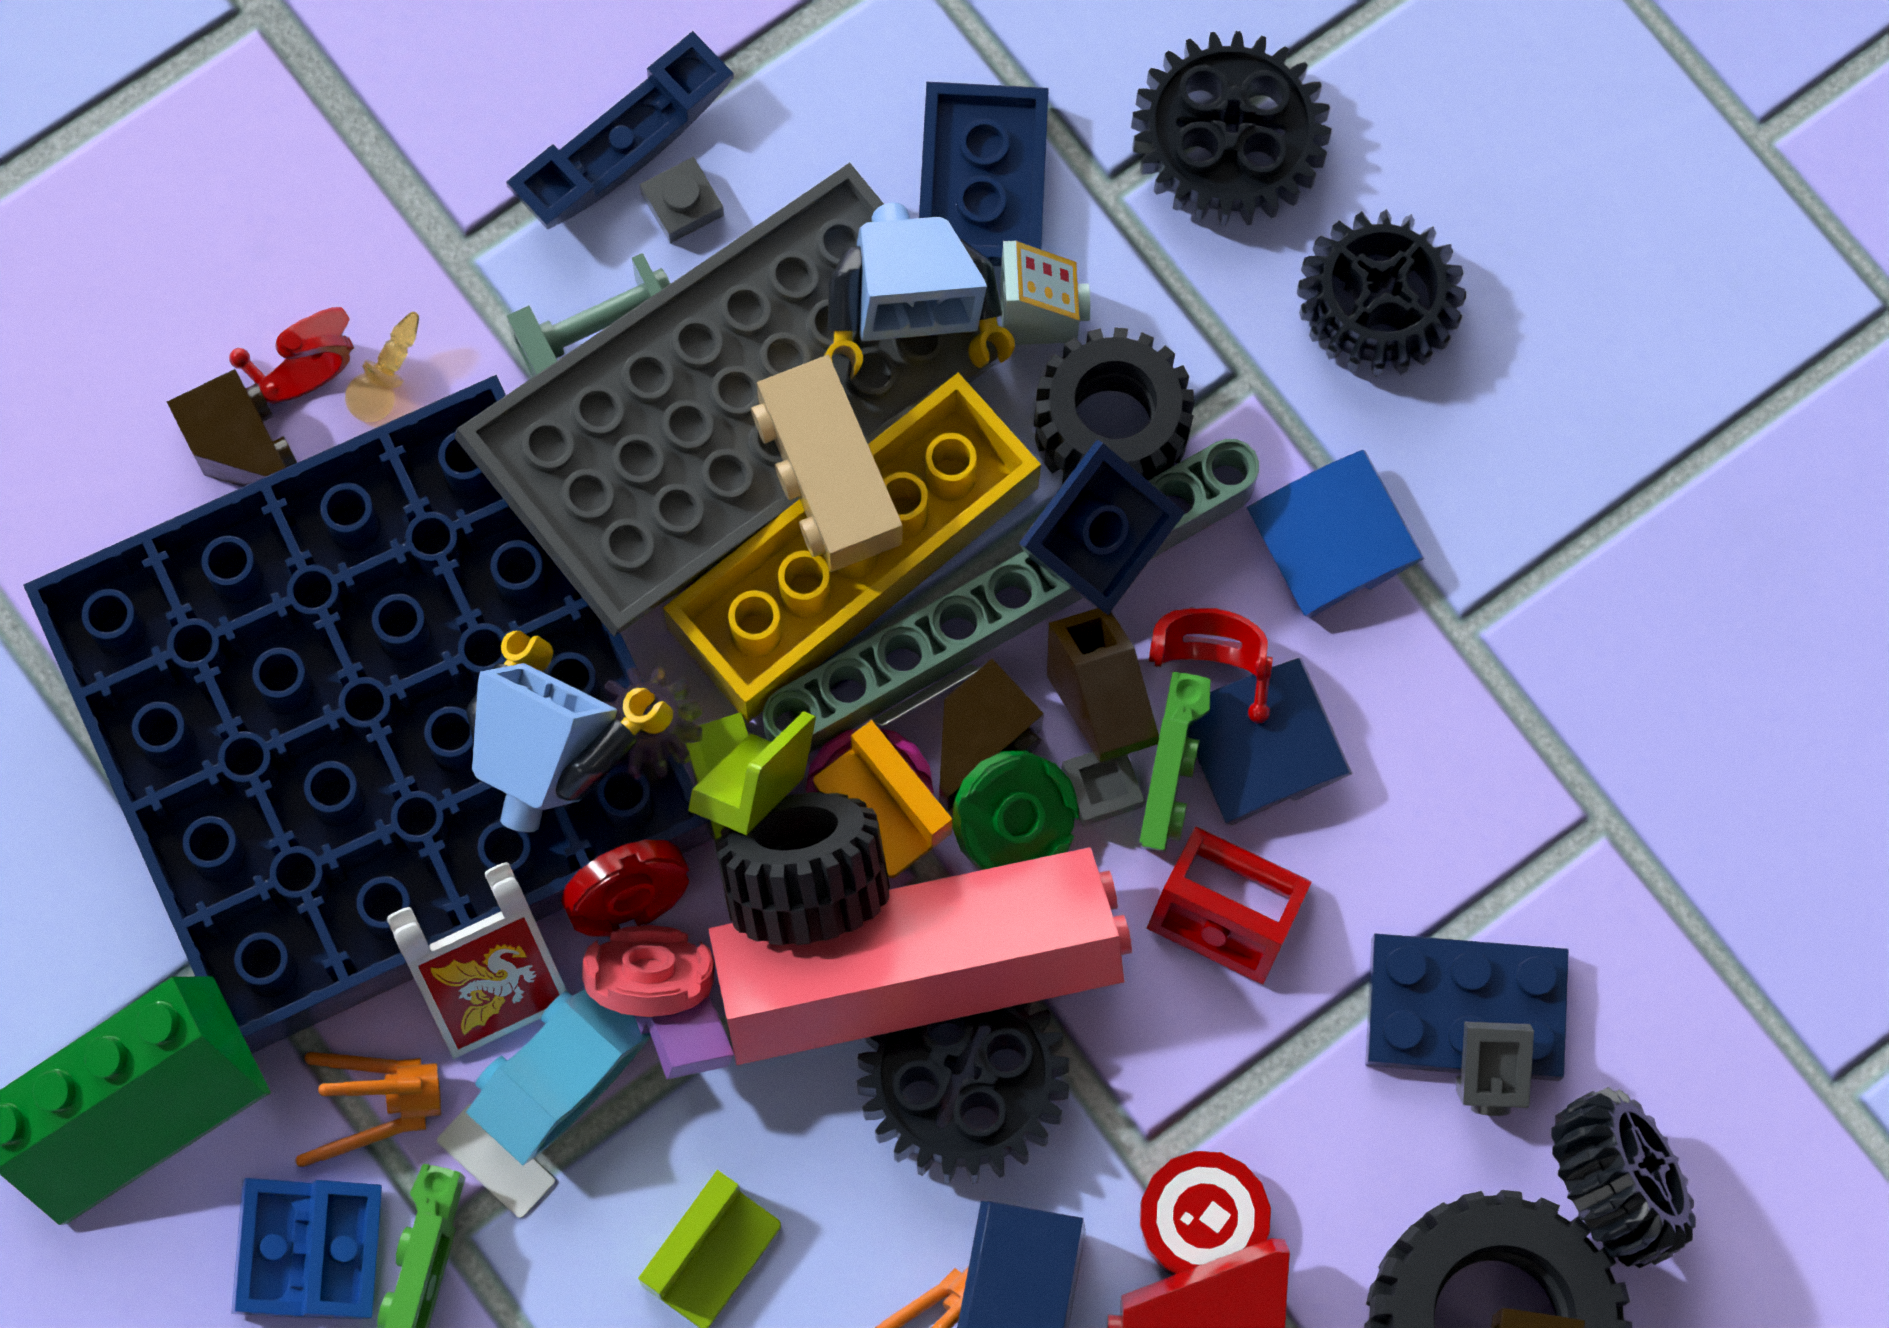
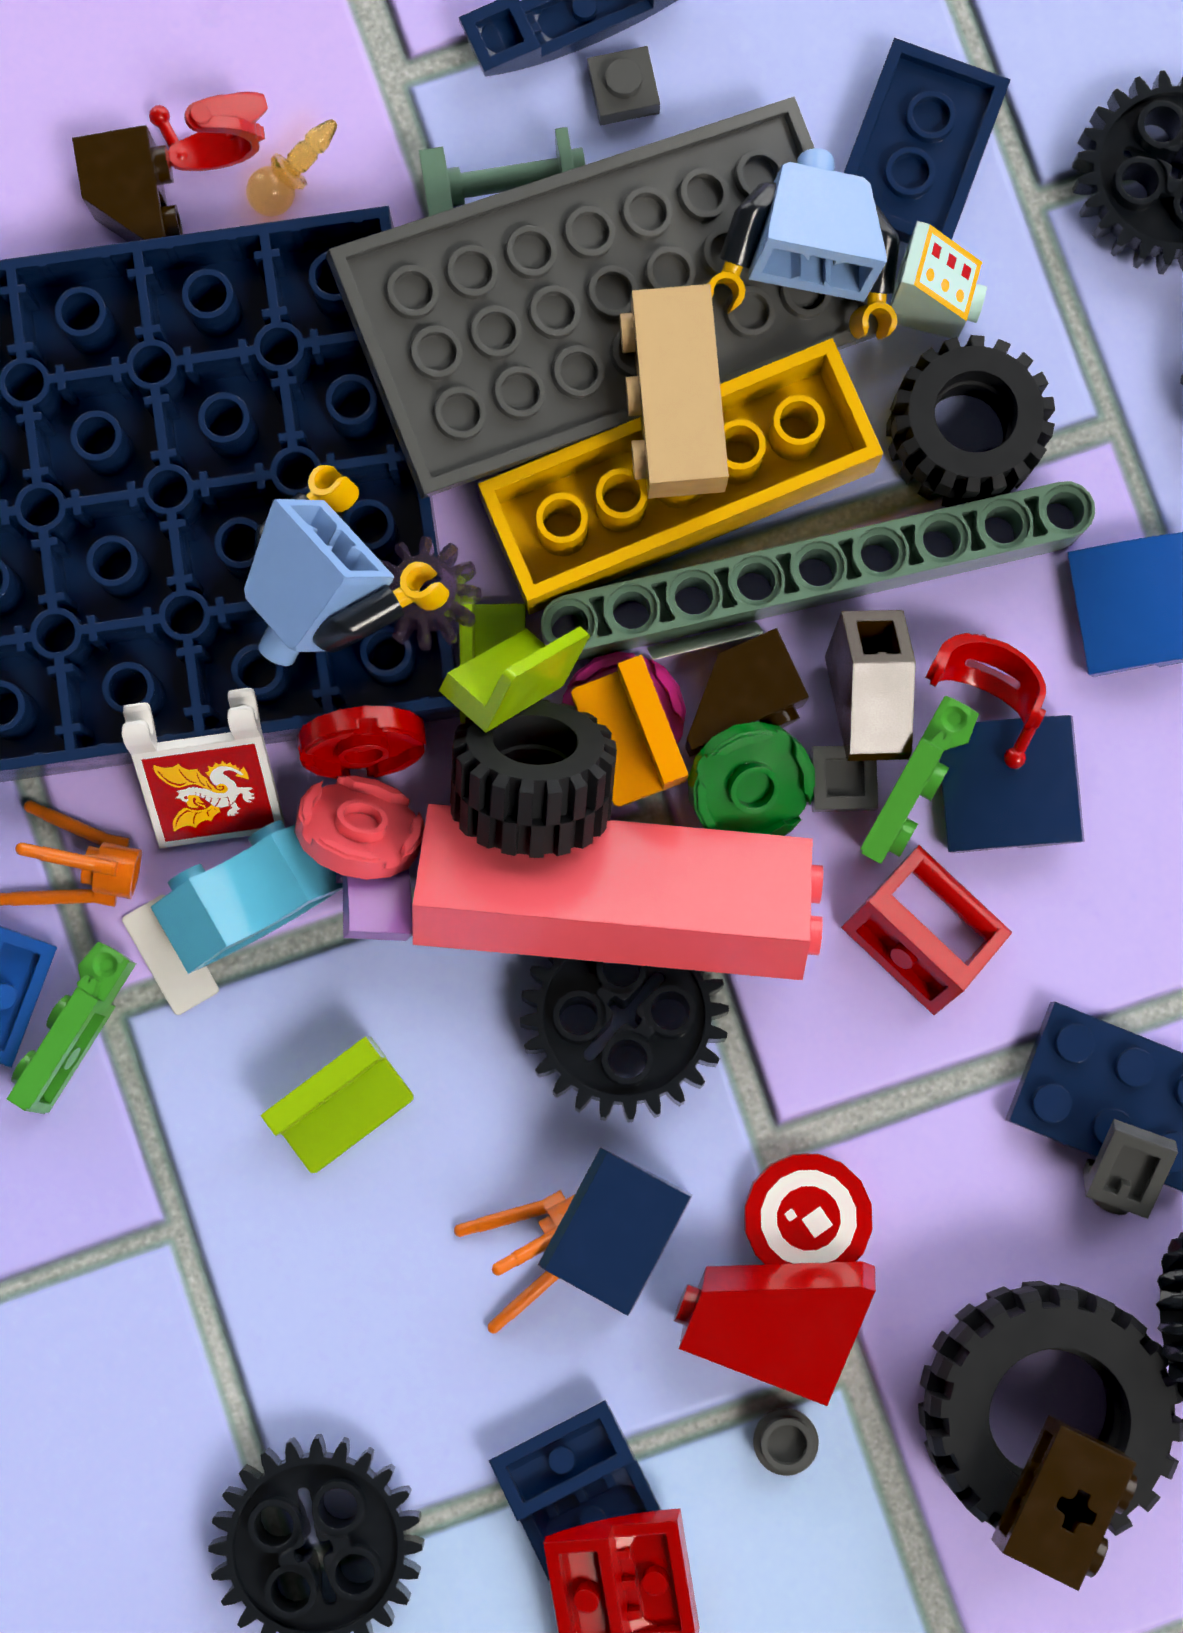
camera: 20 degrees right, 10 degrees up
dark blue slope [1018,440,1185,615] -> none

